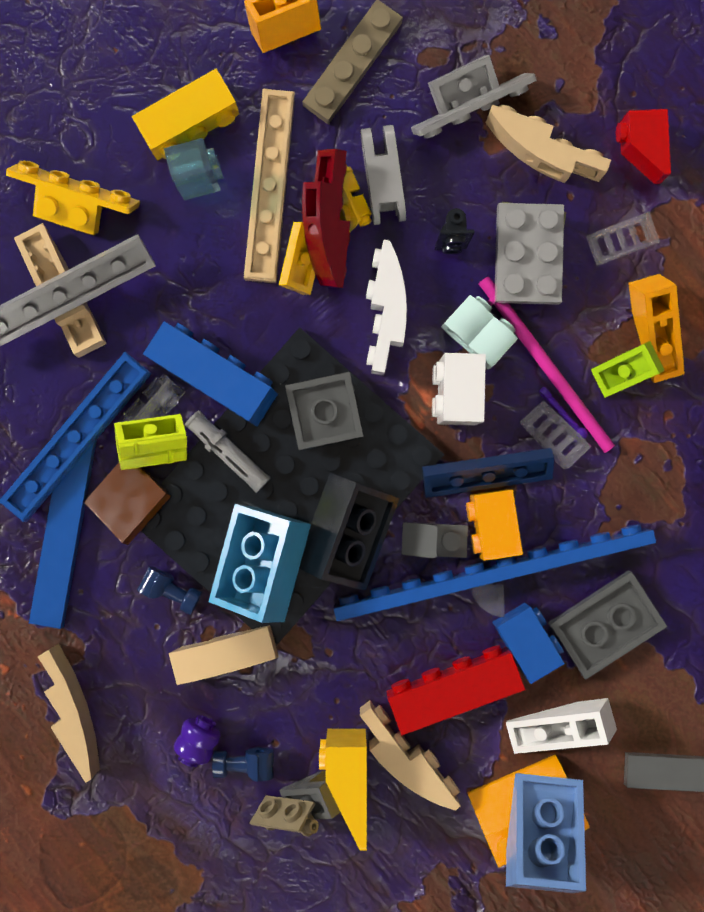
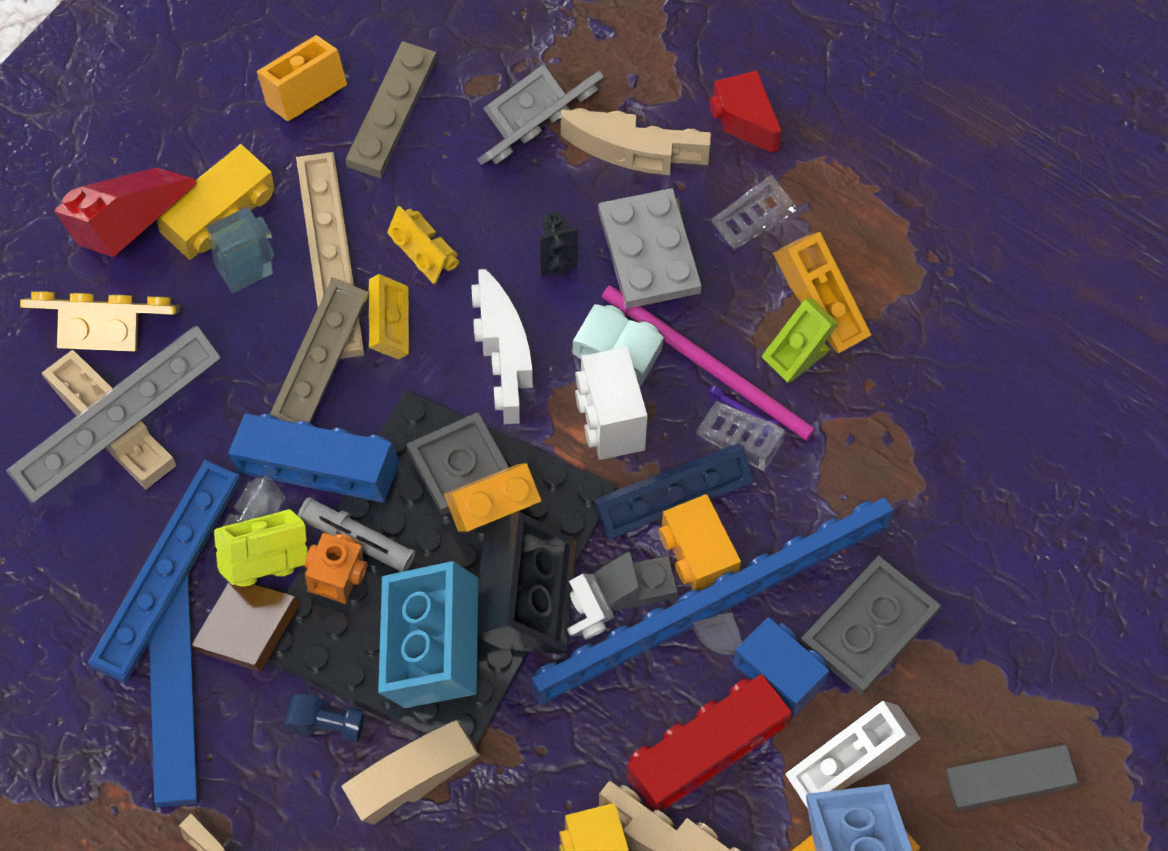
camera: 15 degrees left, 25 degrees down
dark red slope [302,149,350,288] -> none
light grey piece [361,125,406,225] -> none
none -> red slope [54,168,197,257]
none -> dark tan plate [270,277,368,424]
none -> orange brick [305,533,367,604]
none -> light orange brick [444,463,541,532]
none -> white bracket [567,574,615,640]

